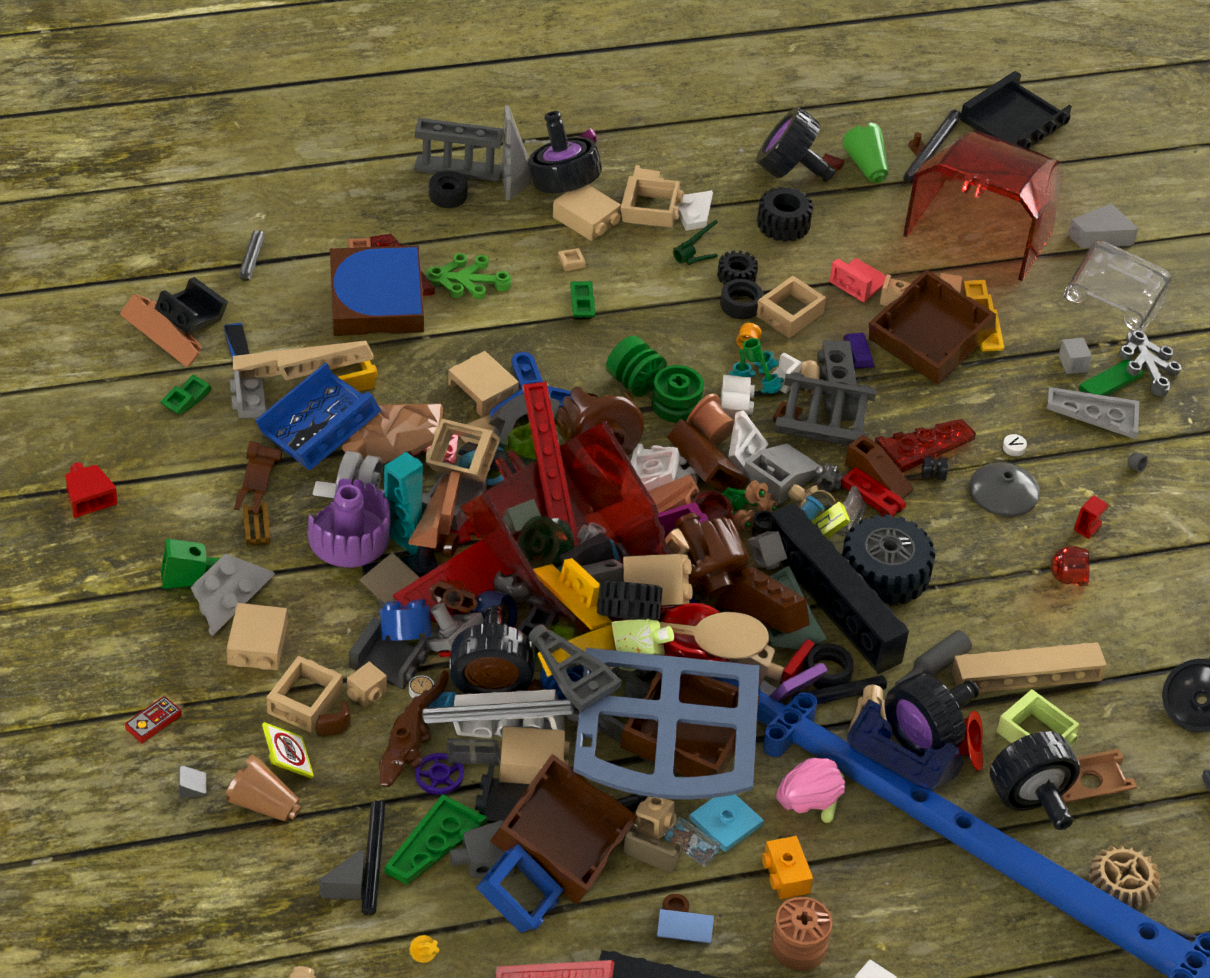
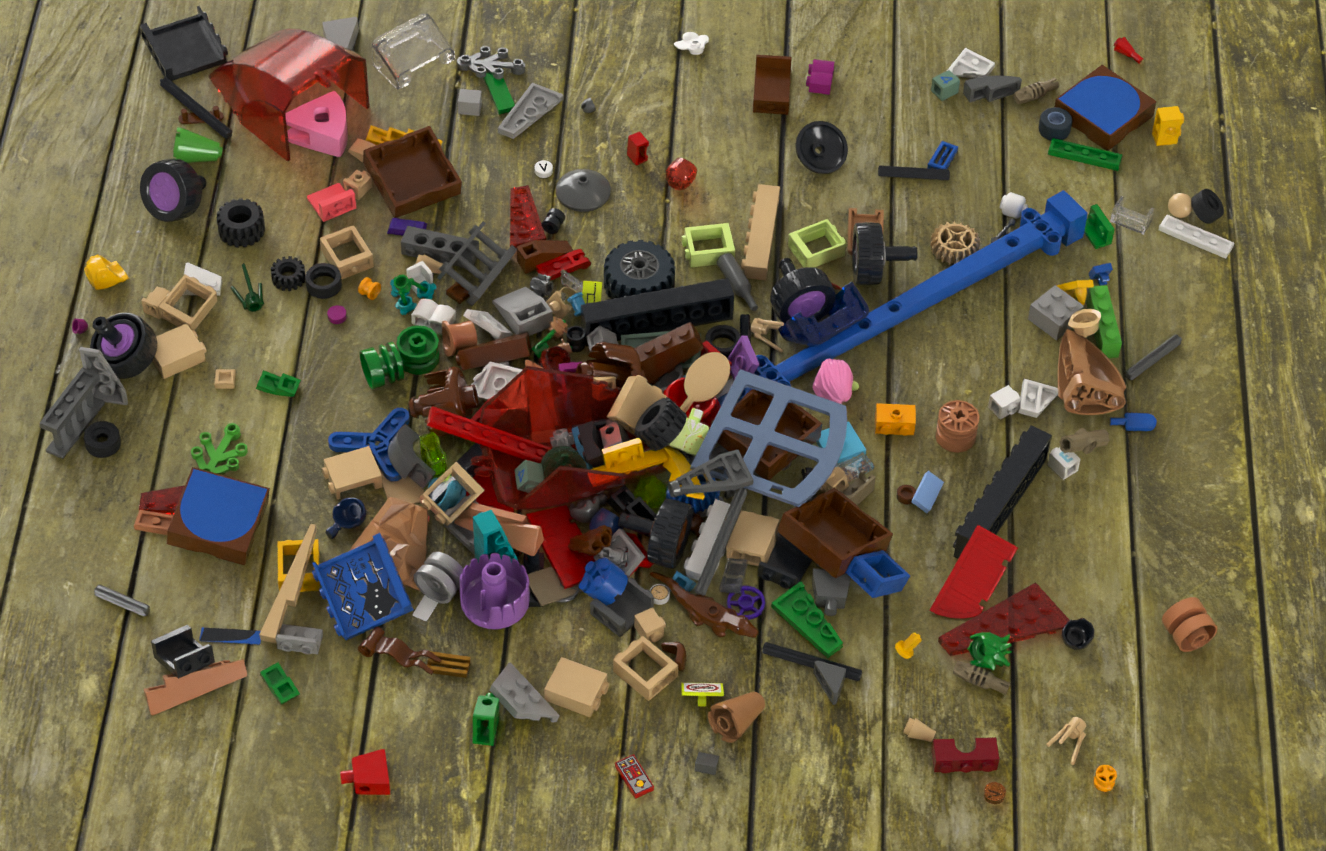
camera: 70 degrees left, 5 degrees up
none -> yellow helmet [84,254,130,290]
none -> bright pink piece [280,91,348,157]
none -> dark blue hair [326,497,366,539]
none -> magenta tile [327,305,347,324]
none -> yellowish green window [681,223,735,268]

